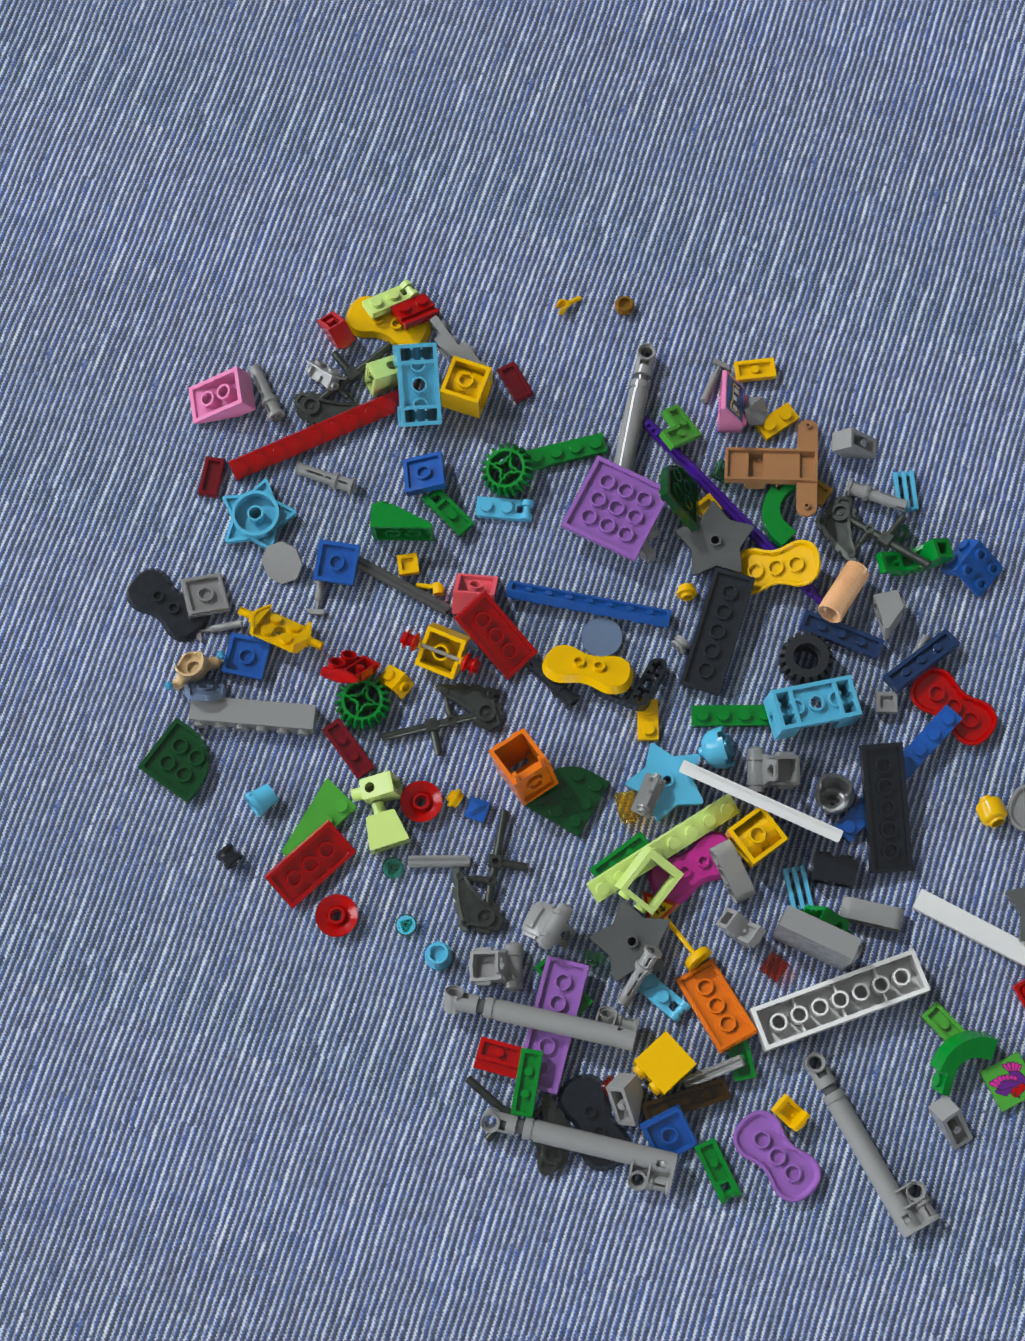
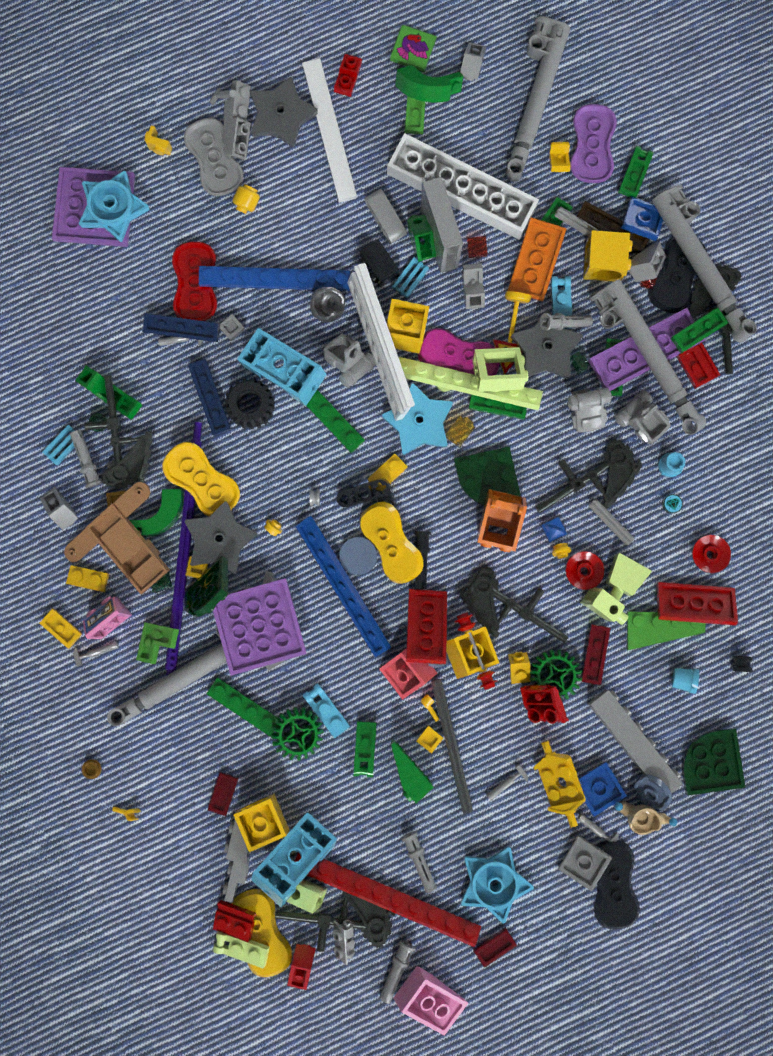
camera: 140 degrees left, 10 degrees up
light grey piece [261,541,303,584] -> none
blue plate [313,539,361,587] -> none
clear green tile [382,857,404,879] -> none
blue plate [402,451,447,497] -> none
light grey hinge [630,773,666,819] -> none
black plate [680,567,756,697] -> none
medium azure cylinder [698,726,735,769] -> none
light grey beam [709,839,756,904] -> none
light grey slope [744,396,768,425] -> none
light nougat piece [818,561,869,623] -> none
black plate [859,742,913,874] -> none
light grey slope [873,590,906,640] -> none
blue bracket [941,539,1003,597] -> none

